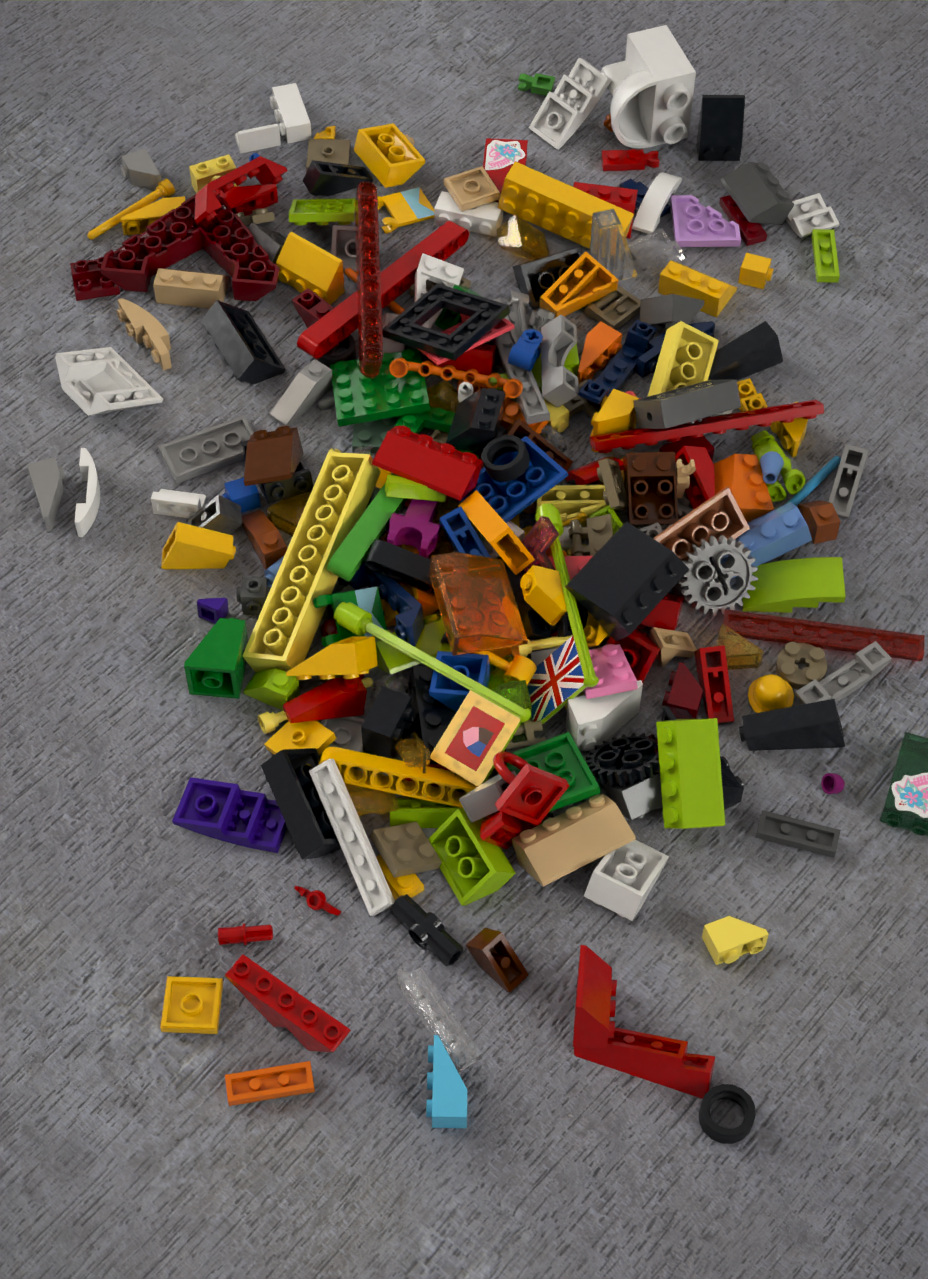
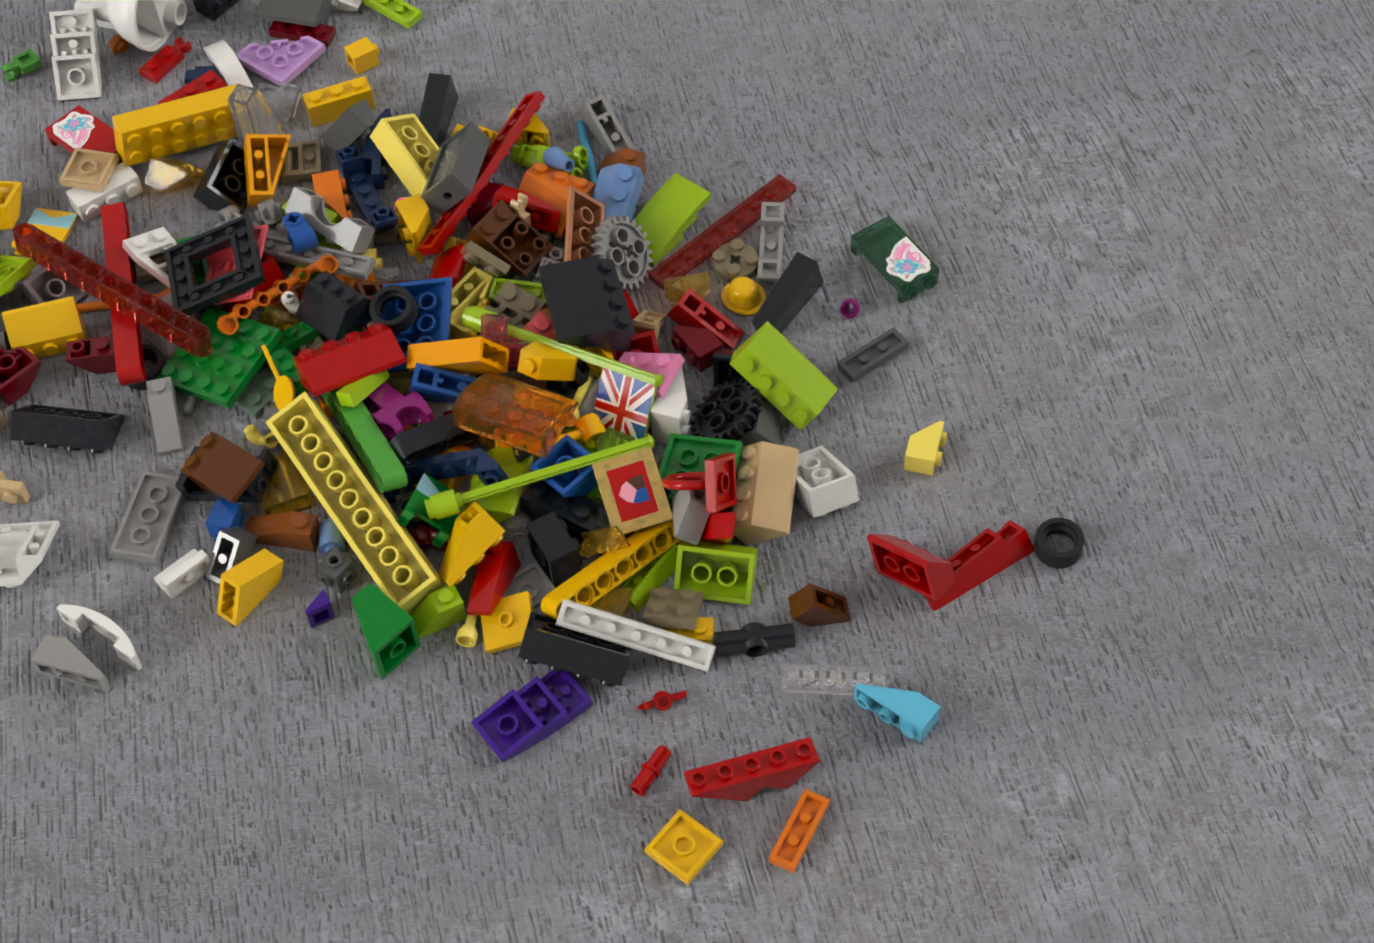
camera: 50 degrees left, 0 degrees up
none -> yellow piece [261,345,295,411]

